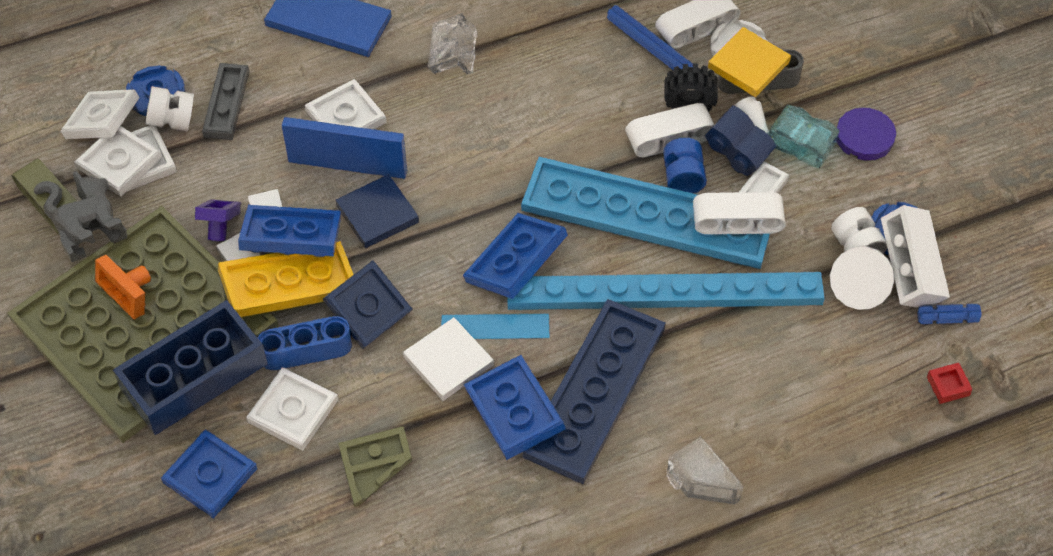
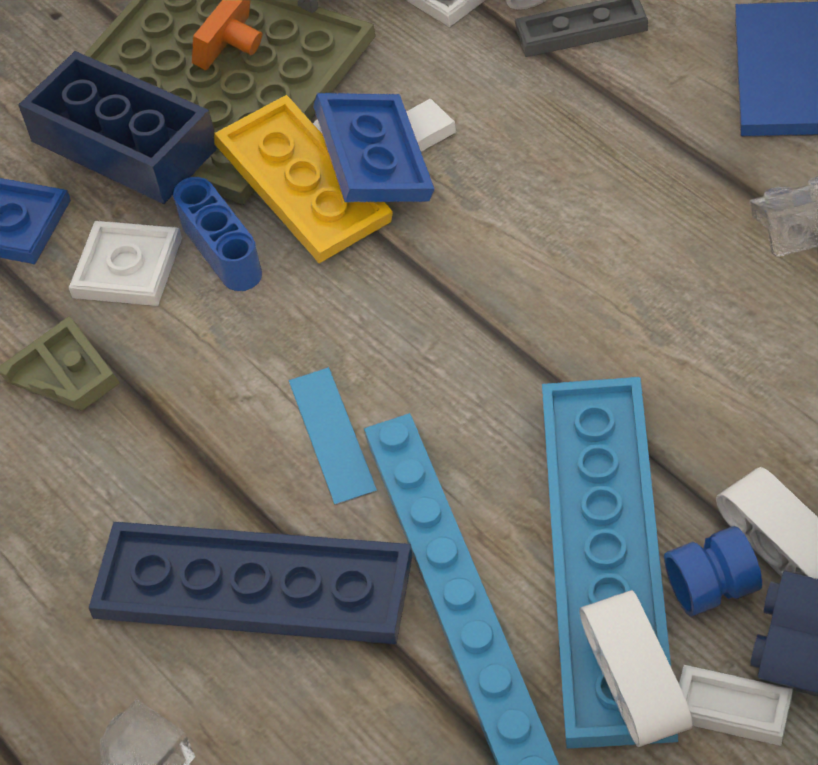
camera: 80 degrees right, 5 degrees down
dark purple tile [195,199,241,241] -> none
blue tile [281,117,407,179] -> none
white tile [305,79,387,129] -> none
dark blue tile [323,260,413,349] -> none
dark blue tile [336,174,419,249] -> none
white tile [403,318,494,401] -> none
blue tile [463,213,568,299] -> none
blue tile [463,355,566,460] -> none

